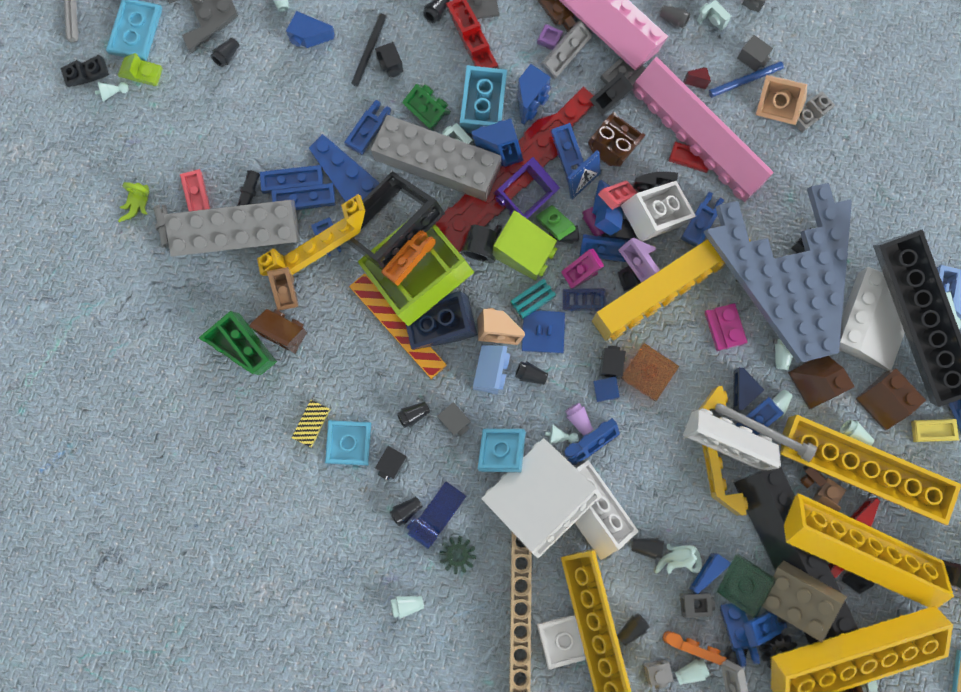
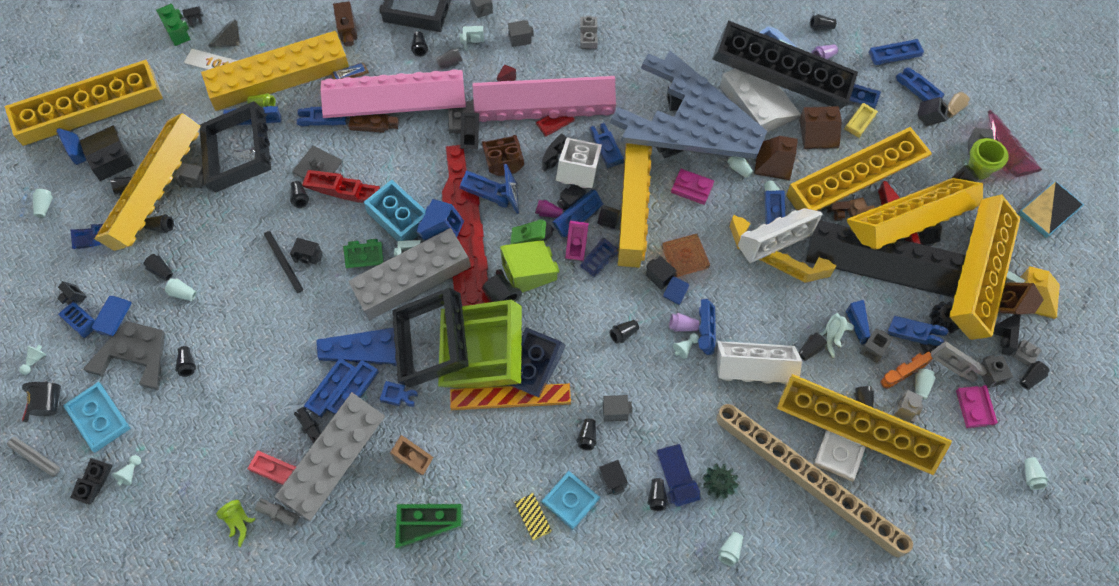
camera: 50 degrees left, 15 degrees down
lime slope [118,53,163,87] -> none
reddish brown slope [249,309,307,354] -> none
yellow slope [257,194,365,276] -> none
blue slope [286,11,335,48] -> none
blue hinge [344,100,391,155] -> none
orange hinge [381,230,436,286] -> none
light blue slope [473,345,510,395] -> none
light nougat slope [477,308,525,345] -> none
medium azure tile [478,429,526,472] -> none
white panel [481,438,602,558] -> none
dark purple window [494,157,560,219] -> none
teal tile [510,279,556,319] -> none
blue slope [517,64,551,125] -> none
blue piece [522,310,565,353] -> none
medium lavender tile [537,24,563,50] -> none
light grey tile [541,21,592,79] -> none
blue slope [592,180,623,236] -> none
coral tile [598,181,638,210] -> none
lavender slope [619,238,660,283] -> none
blue bar [709,61,784,98] -> none
light grey piece [715,403,817,462] -> none
clear green tile [717,554,777,618] -> none
dark blue slope [733,367,764,412] -> none
blue hinge [743,611,787,647] -> none
light nougat slope [756,75,807,125] -> none
dark tan piece [759,561,847,642] -> none
light aqua cone [840,419,874,446] -> none

